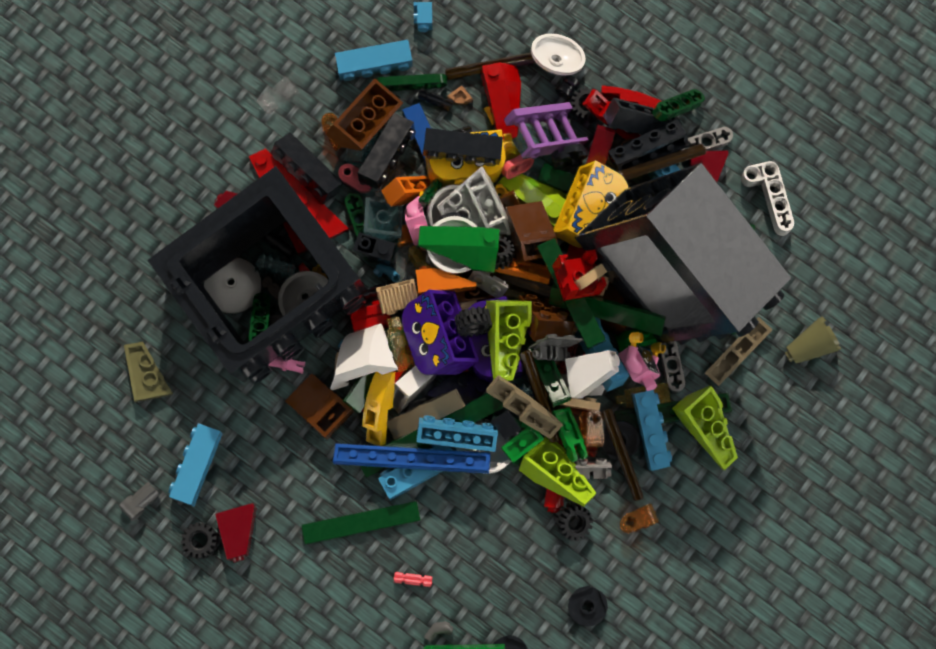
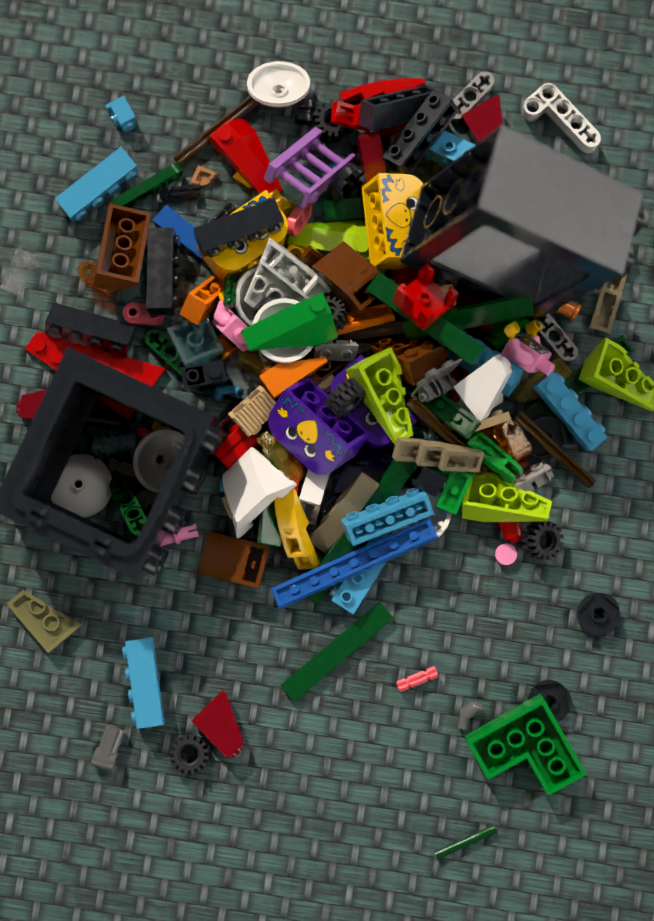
camera: 30 degrees left, 5 degrees up
tan beam [574,263,607,290] -> none
dark brown axle [617,144,706,181] -> none
clear orange piece [620,503,659,533] -> none
dark green beam [652,89,705,121] -> none
none -> bright pink tile [495,543,517,565]
none -> orange bush [556,302,581,322]

